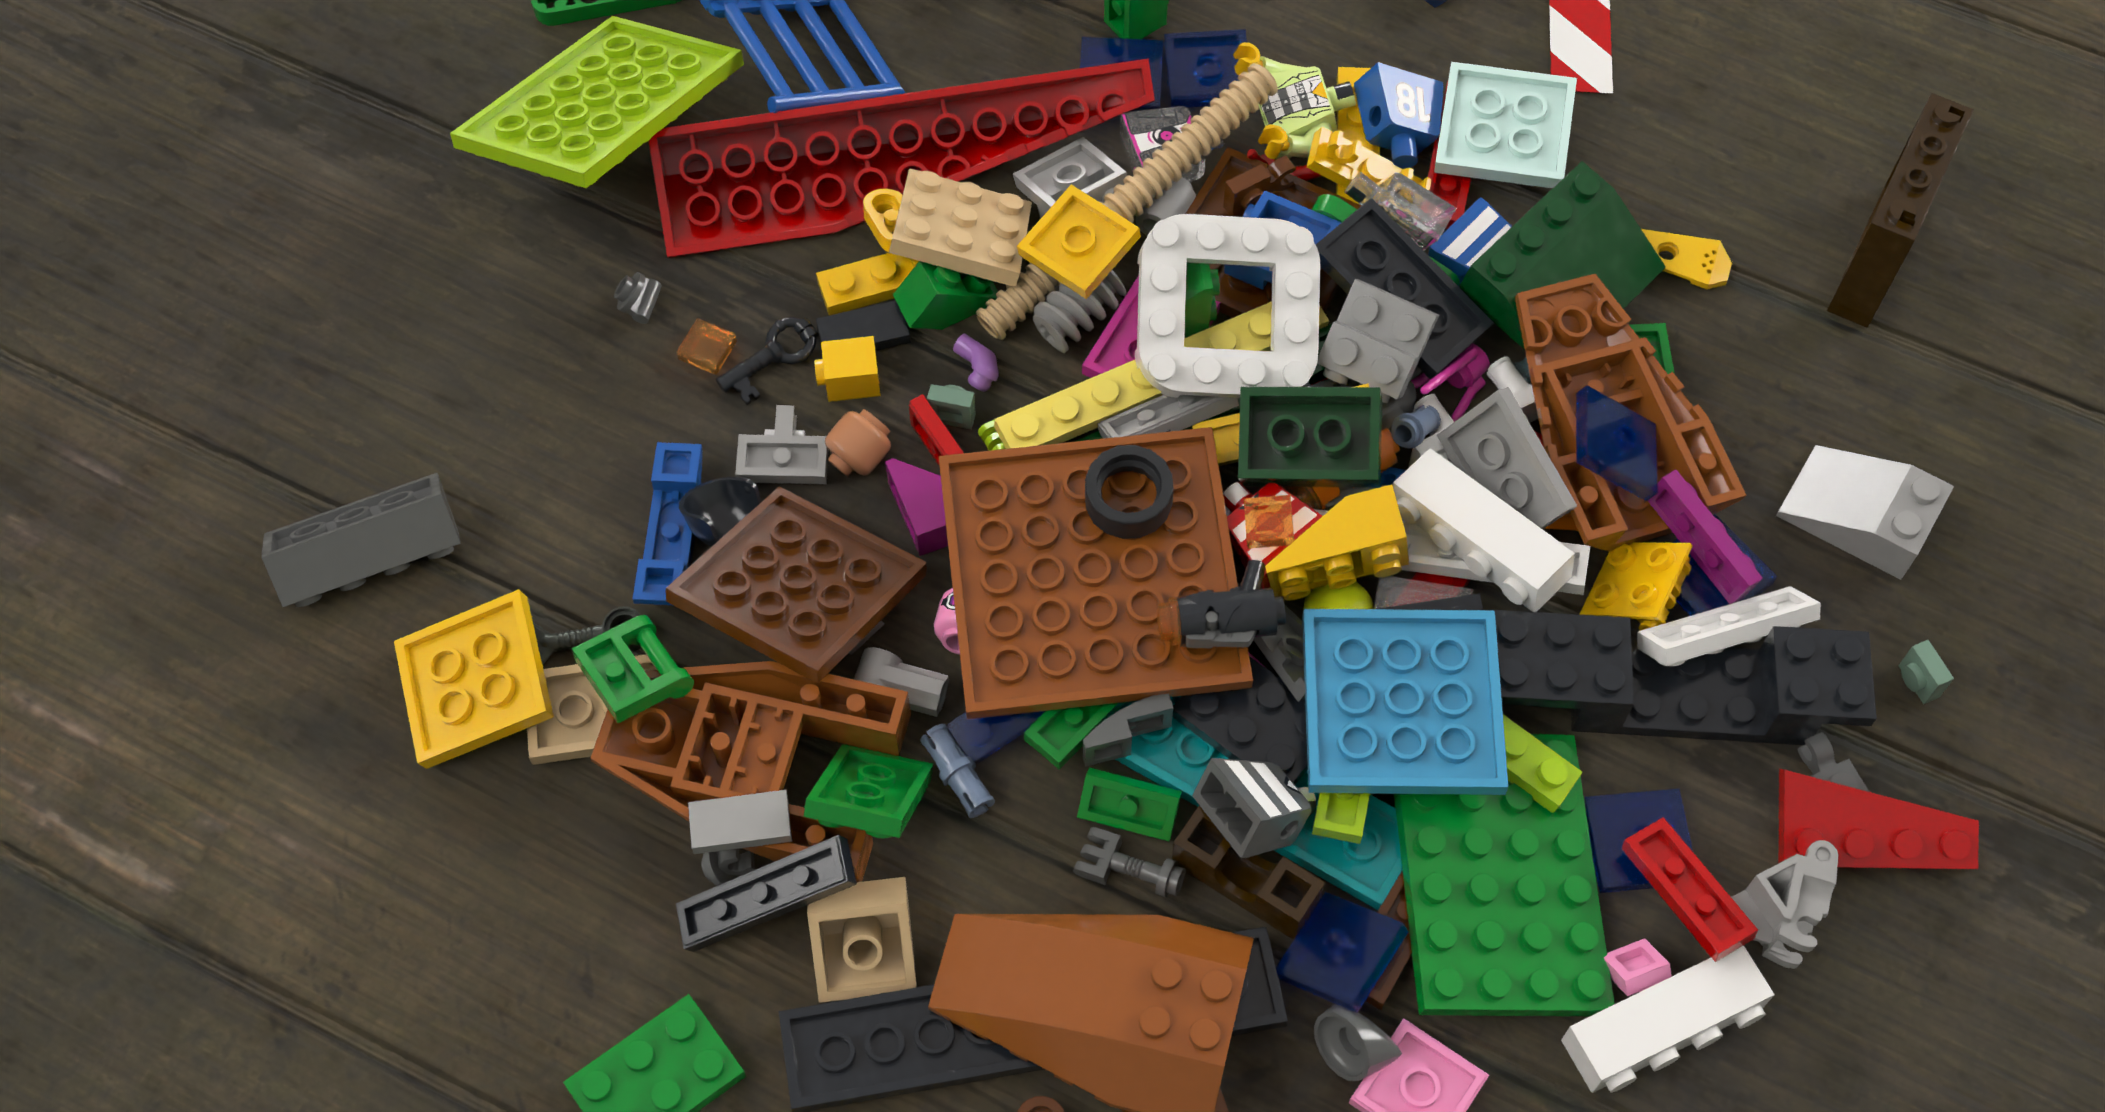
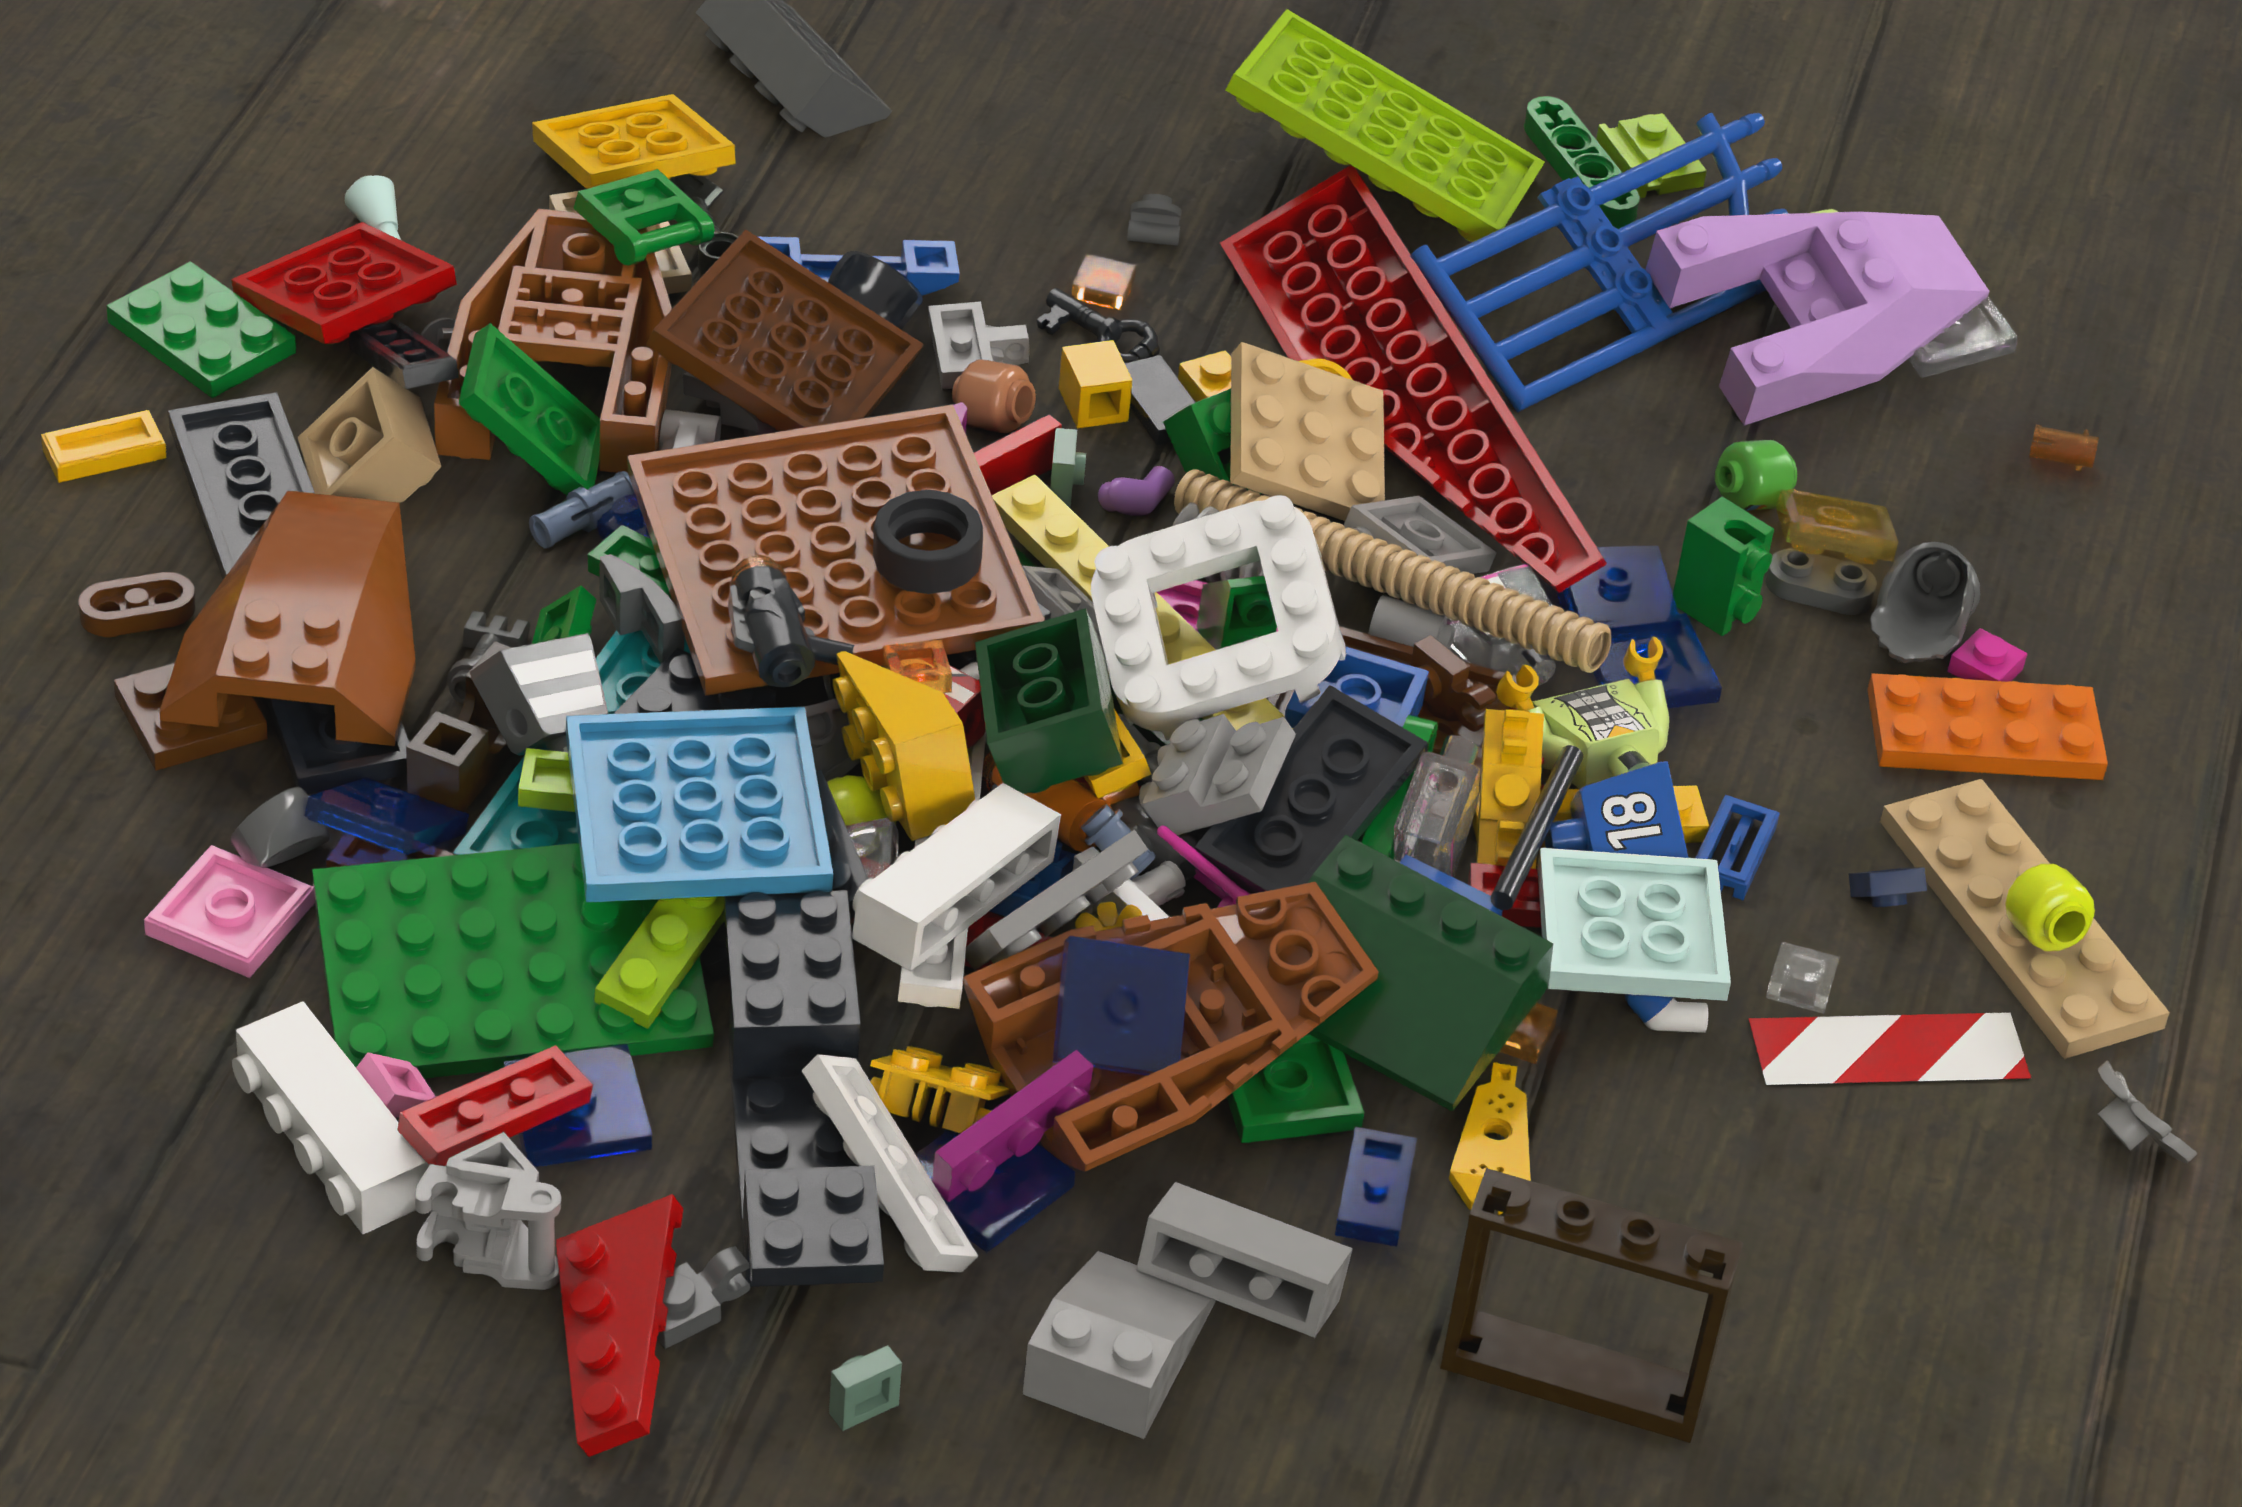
camera: 75 degrees right, 20 degrees down
light grey tile [688,790,792,854] -> none
yellow plate [1017,184,1141,299] -> none
none -> red plate [231,222,457,344]
none -> light aqua cone [344,175,402,241]
none -> light grey brick [1136,1182,1353,1338]
none -> clear blue plate [1335,1127,1417,1247]
none -> black bar [1490,745,1583,910]
none -> blue tile [1696,795,1780,900]
none -> clear plate [1766,942,1840,1014]

